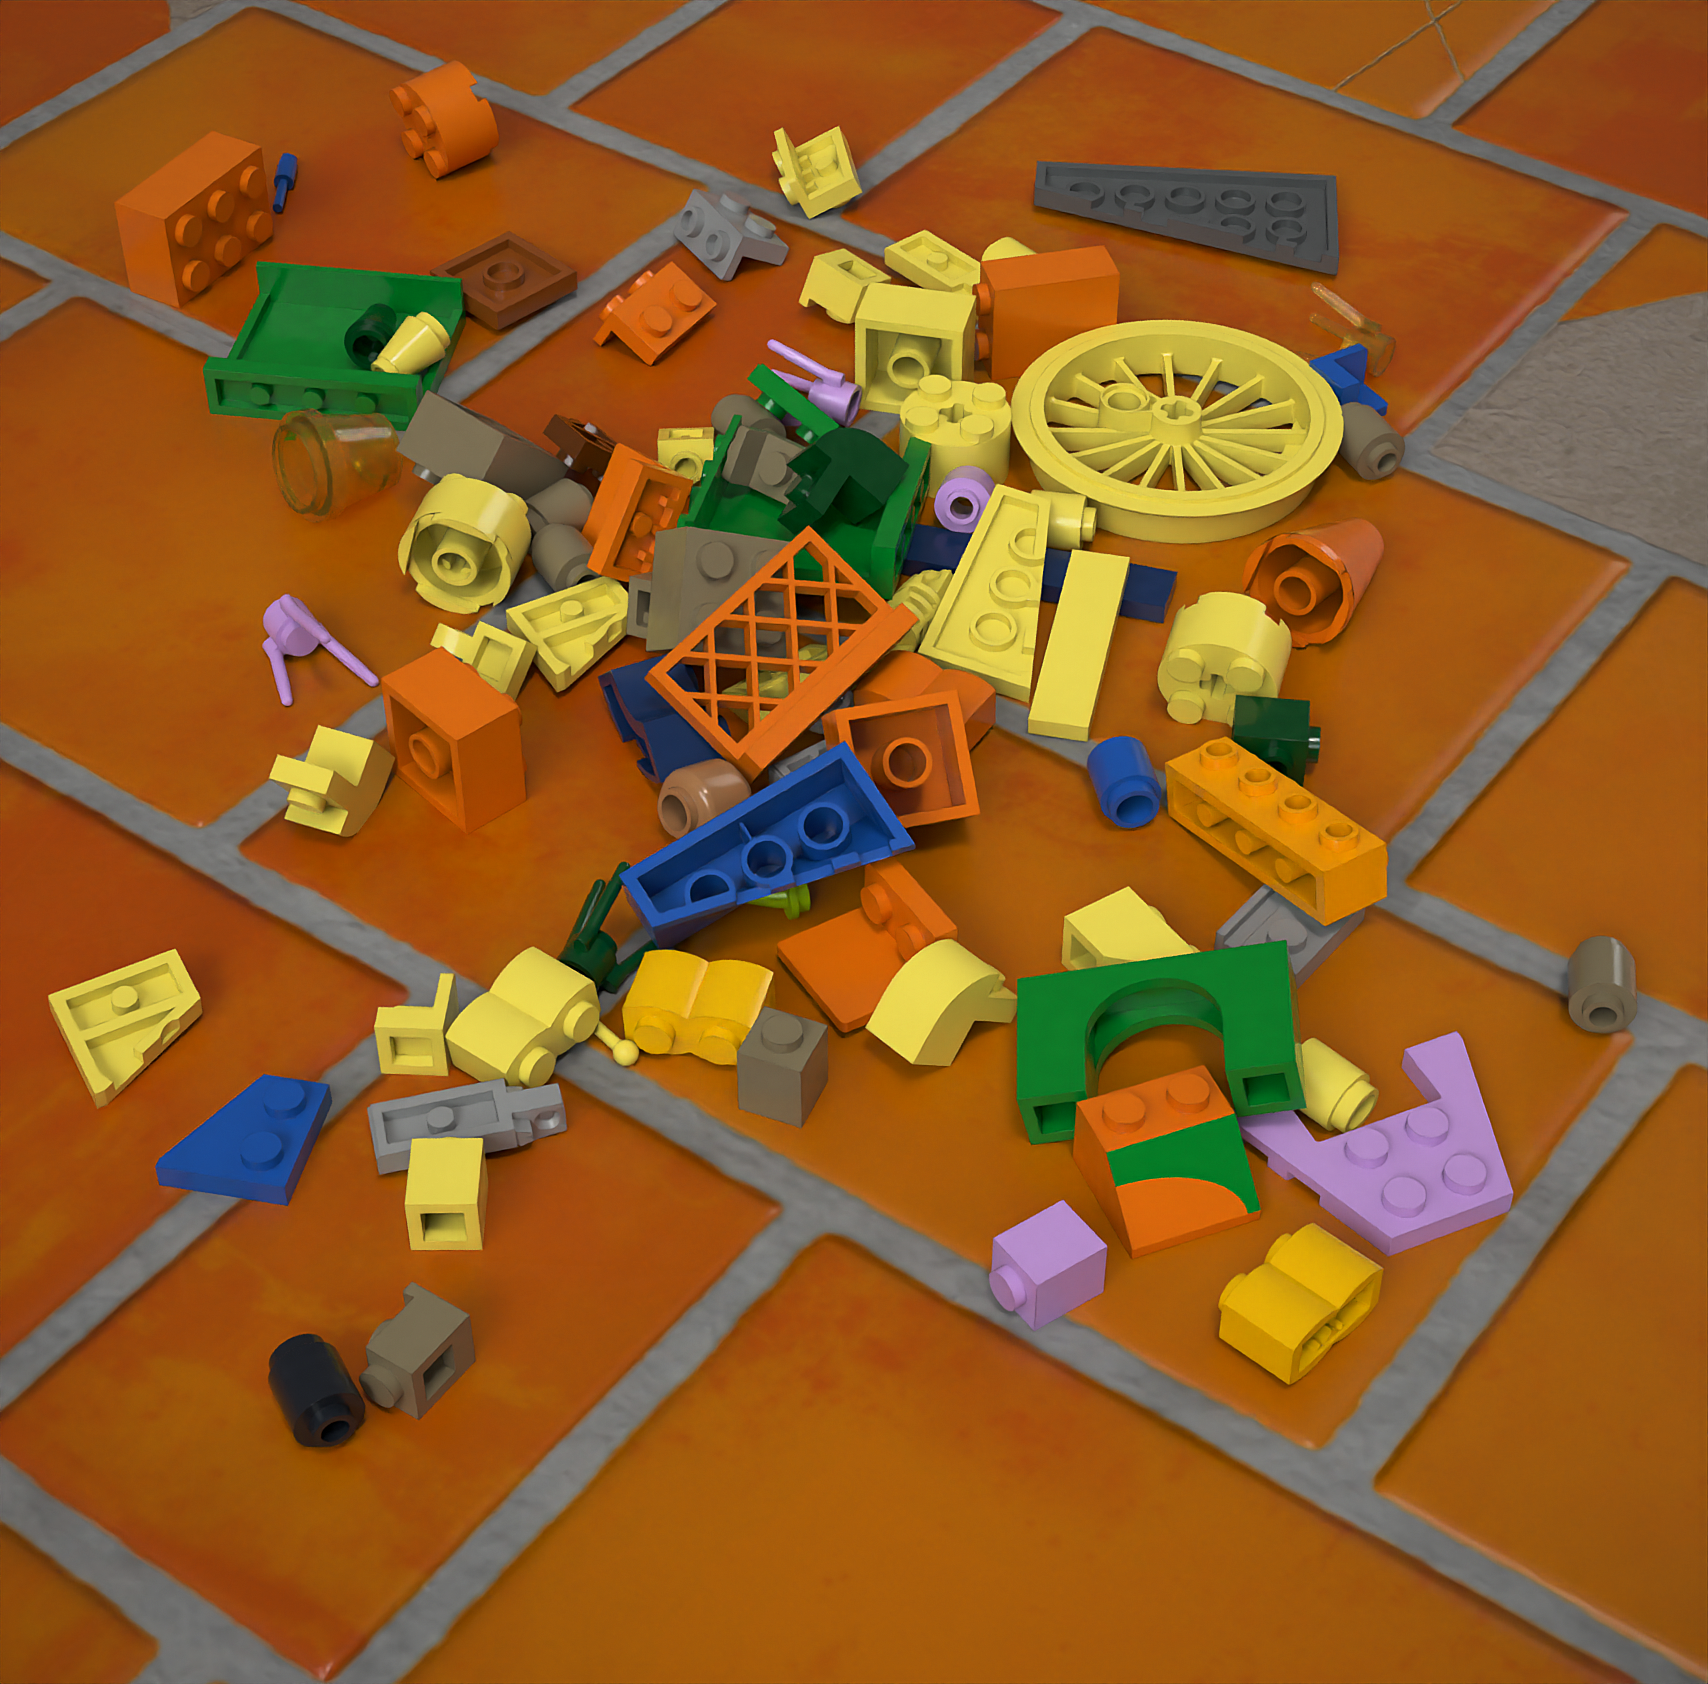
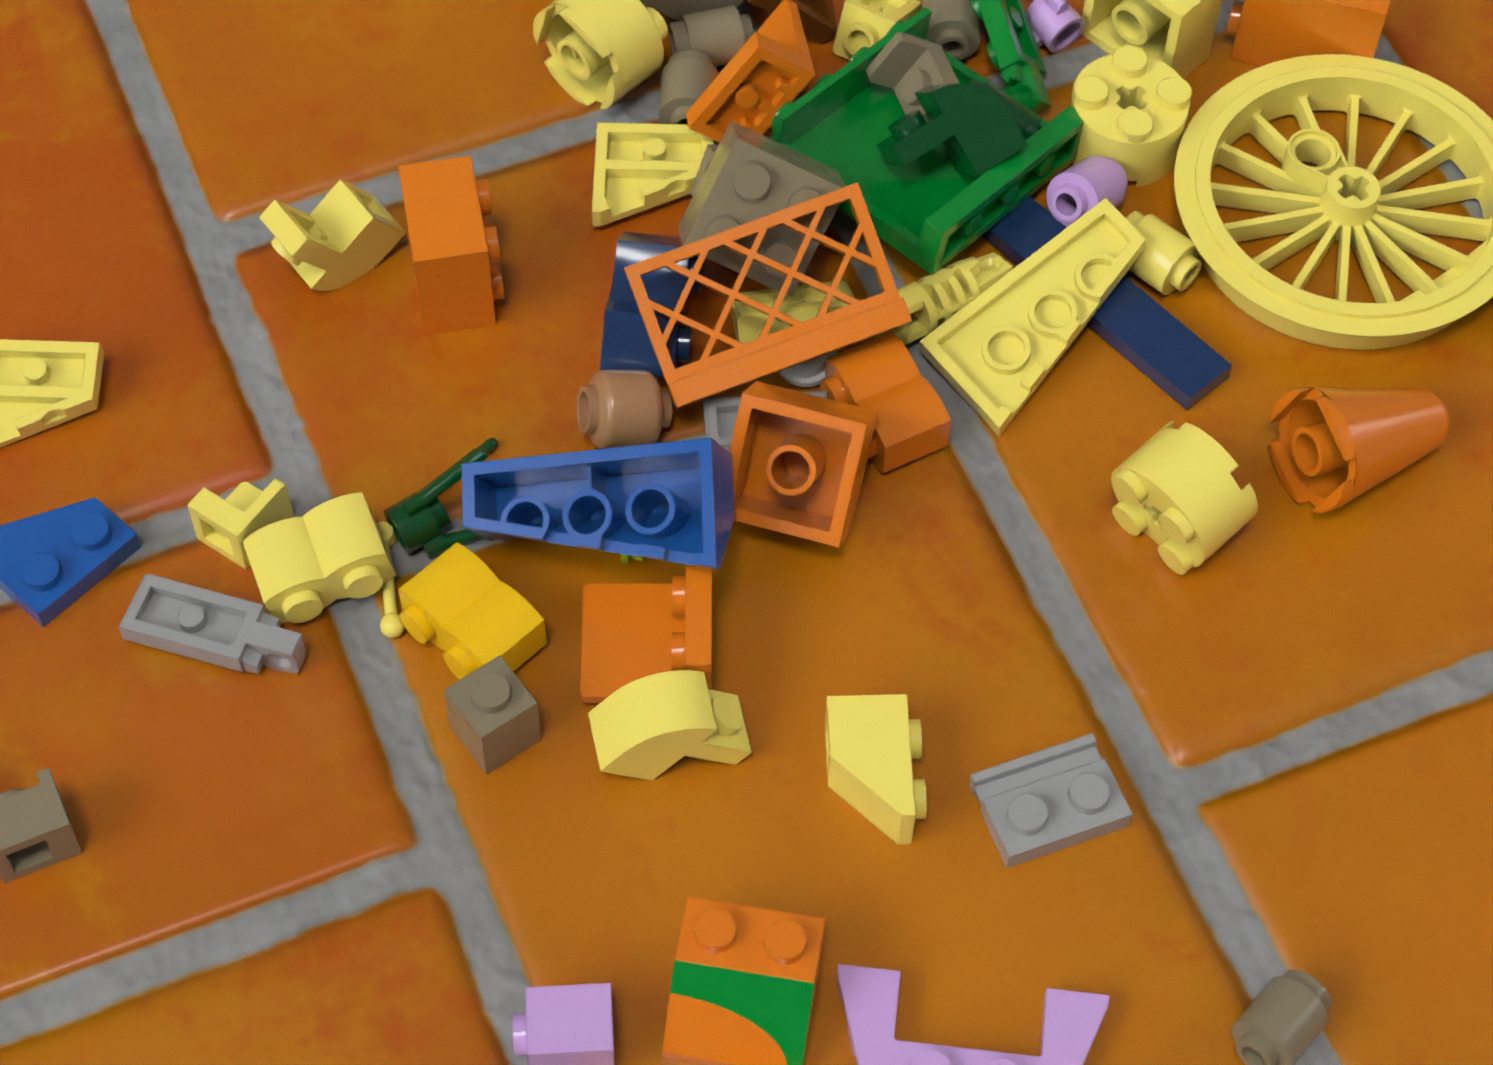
camera: 30 degrees right, 15 degrees up
lavender plant [262,594,379,706] -> none
light yellow brick [404,1137,488,1250] -> none
light yellow plate [430,621,538,701] -> none
green arch [1017,940,1307,1145] -> none
light yellow tile [1028,549,1130,742] -> none
blue brick [1087,736,1162,828] -> none
light orange brick [1165,736,1389,926] -> none
dark green brick [1231,695,1321,787] -> none
light yellow brick [1298,1038,1379,1133] -> none

